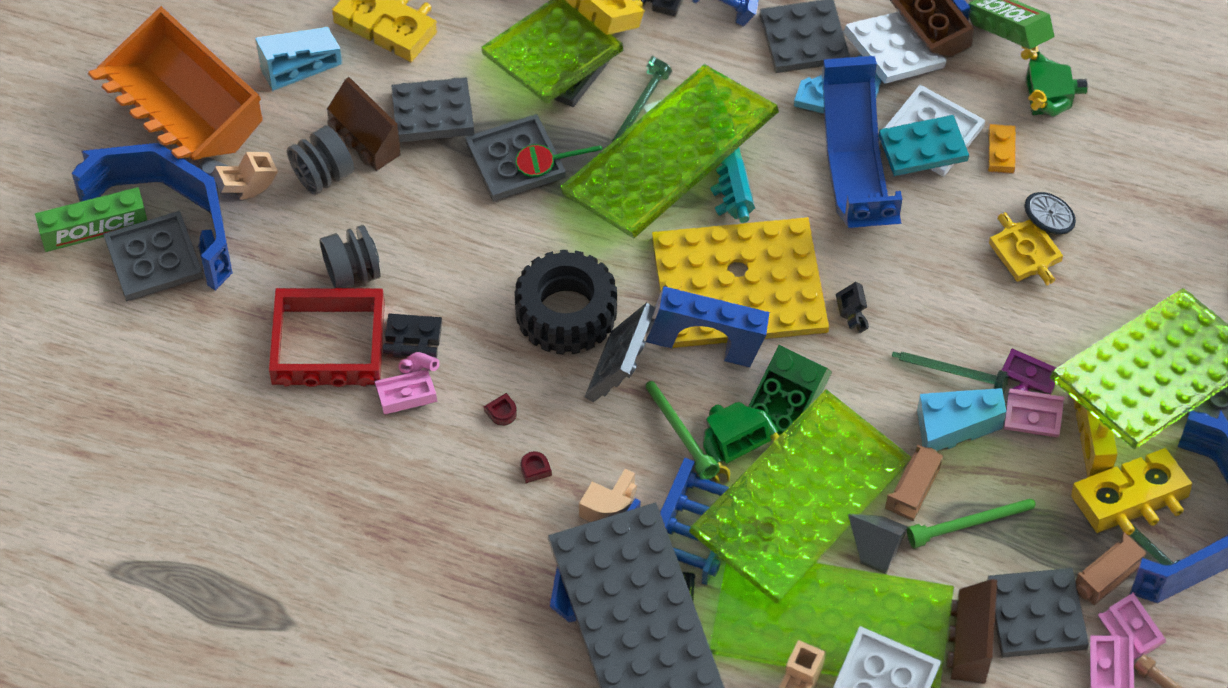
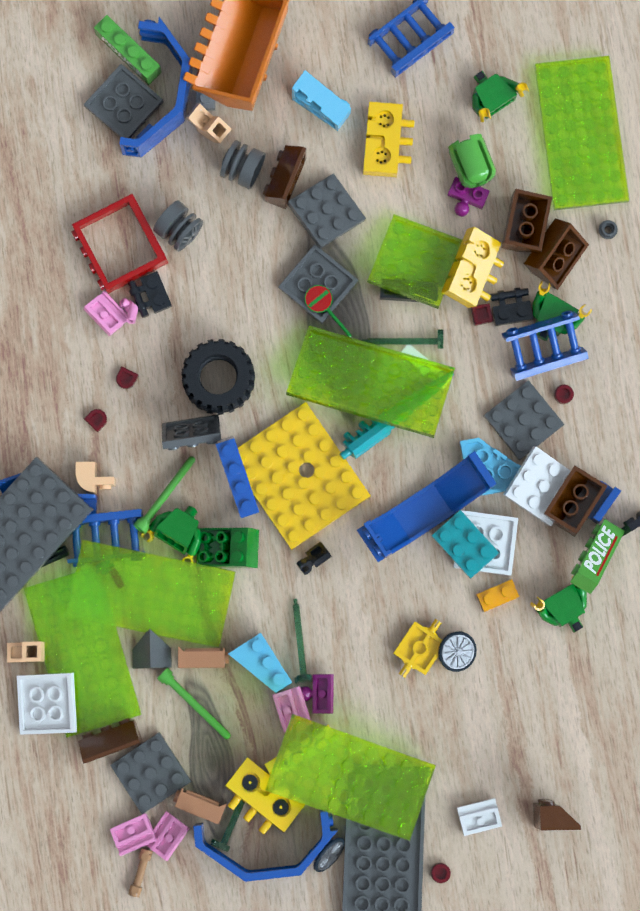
camera: 60 degrees right, 25 degrees up
none -> dark red tile [470,303,493,326]

